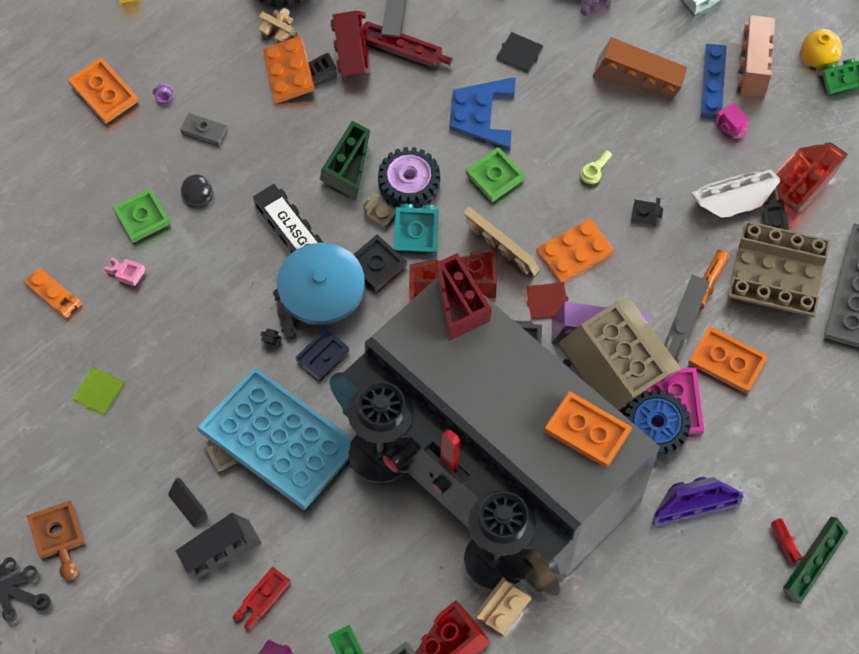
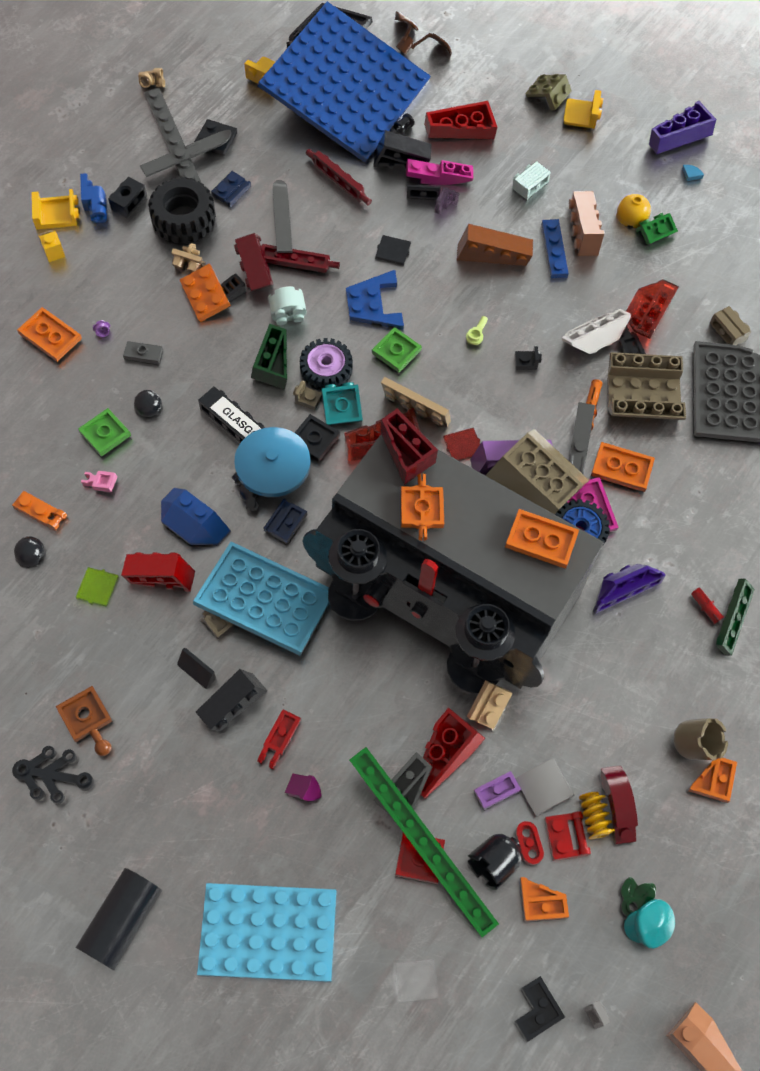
camera: 15 degrees left, 0 degrees up
black plate [260,329,282,346] -> none
orange plate [536,218,614,284] -> none
dark pink brick [715,103,750,139] -> none
none -> black hair [14,536,44,568]
none -> red wedge [121,552,195,592]
none -> blue wedge [161,488,231,545]
none -> light aqua brick [268,286,307,326]
none -> orange plate [401,474,444,541]

